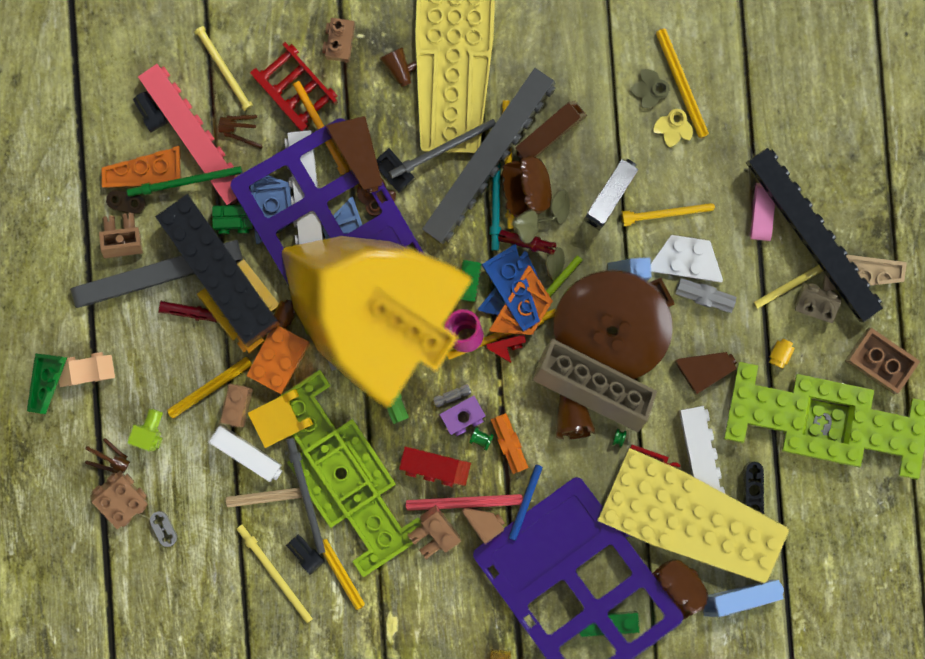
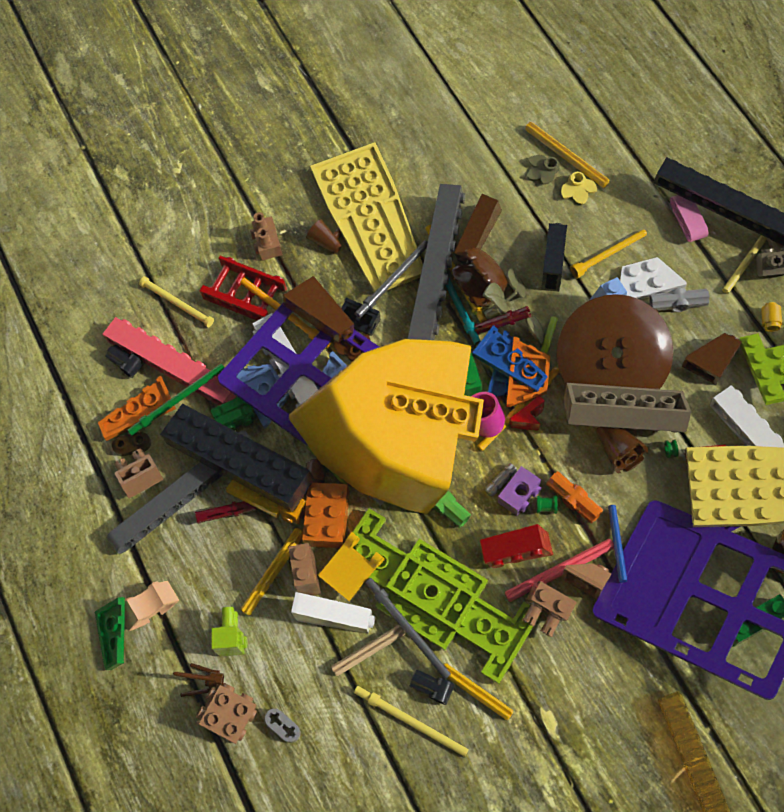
camera: 15 degrees left, 20 degrees down
reddish brown plant [218,115,263,149] -> none

